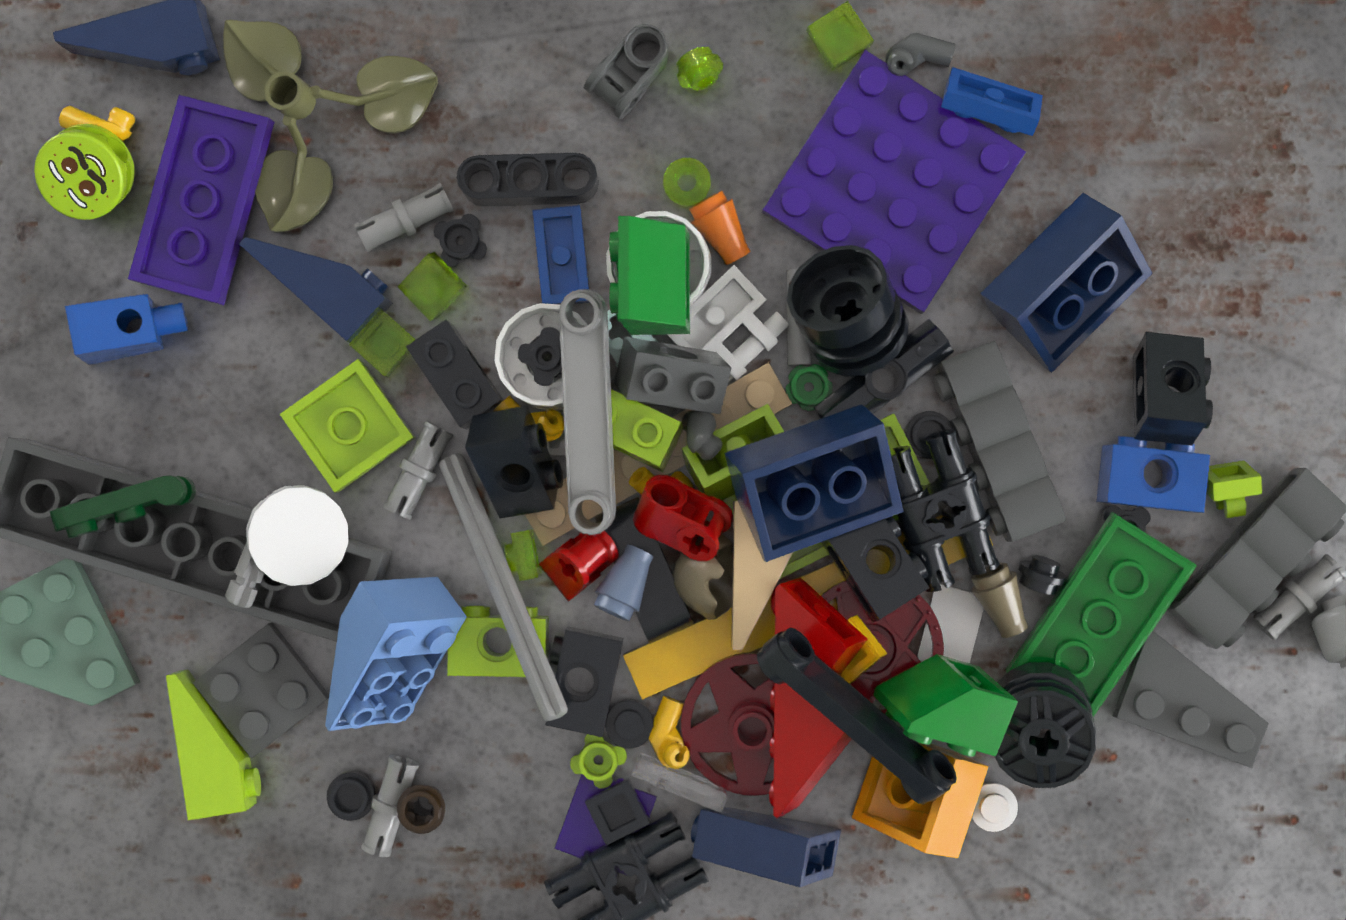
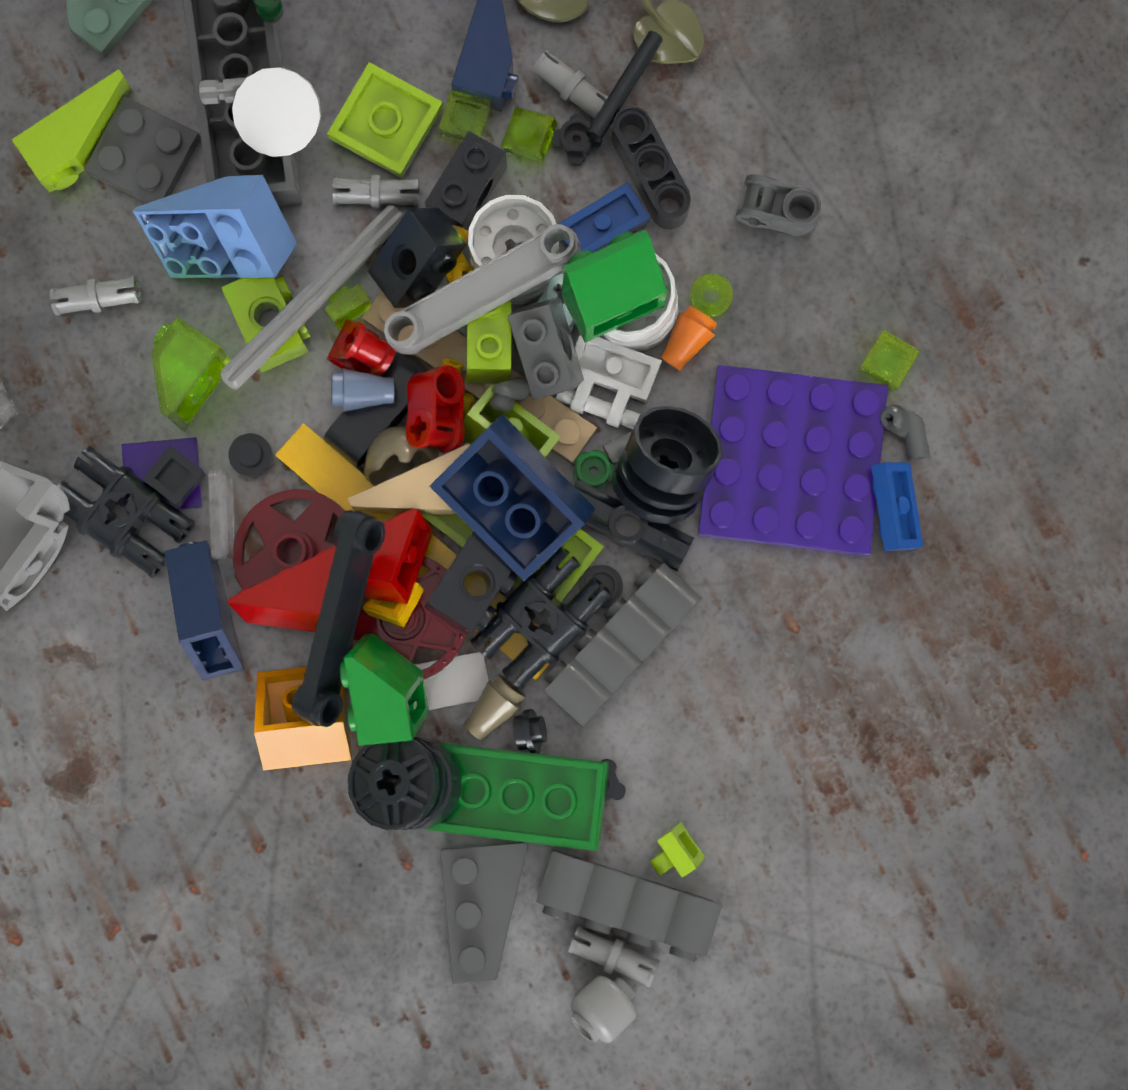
camera: 60 degrees right, 5 degrees down
black plate [327,772,376,821] -> none
dark brown cone [397,785,446,834] -> none
black plate [518,327,562,386] -> none
black brick [545,626,624,737] -> none
lime plate [570,734,627,789] -> none
yellow arm [649,695,690,769] -> none
clear neon green plate [677,47,723,90] -> none
white plate [972,782,1018,832] -> none
dark blue slope [980,193,1153,373] -> none
blue brick [1096,436,1210,513] -> none
black brick [1133,332,1213,446] -> none
none -> clear neon green slope [151,316,231,432]
none -> black bar [586,31,663,142]

